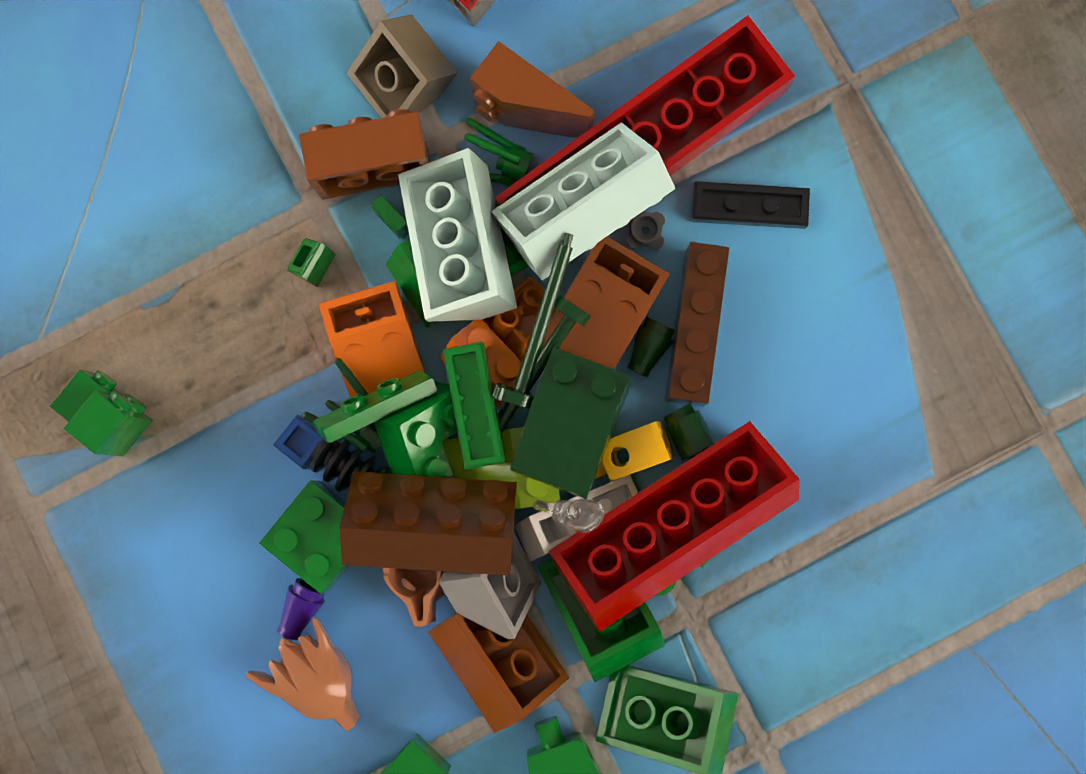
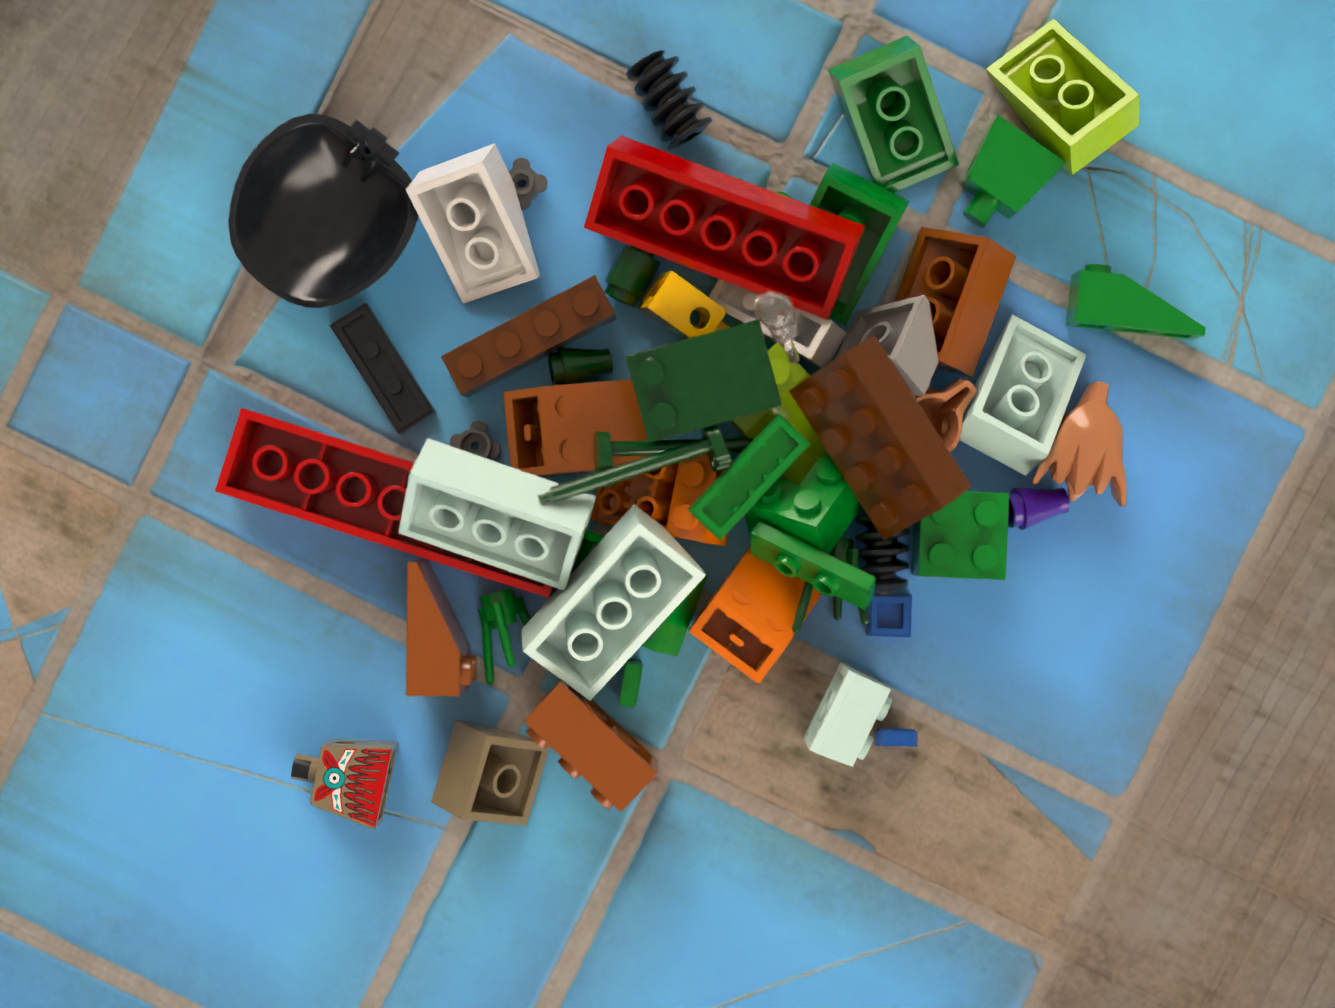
camera: 130 degrees left, 5 degrees up
green brick [50,369,153,457] -> none
green slope [287,238,336,287] -> none
none -> black piece [228,114,418,308]
none -> white slope [406,143,540,304]
none -> dark grey plate [509,158,548,210]
none -> black piece [626,50,713,150]
none -> light aqua slope [803,662,893,767]
none -> blue tile [874,728,918,747]
none -> light aqua slope [959,314,1087,476]

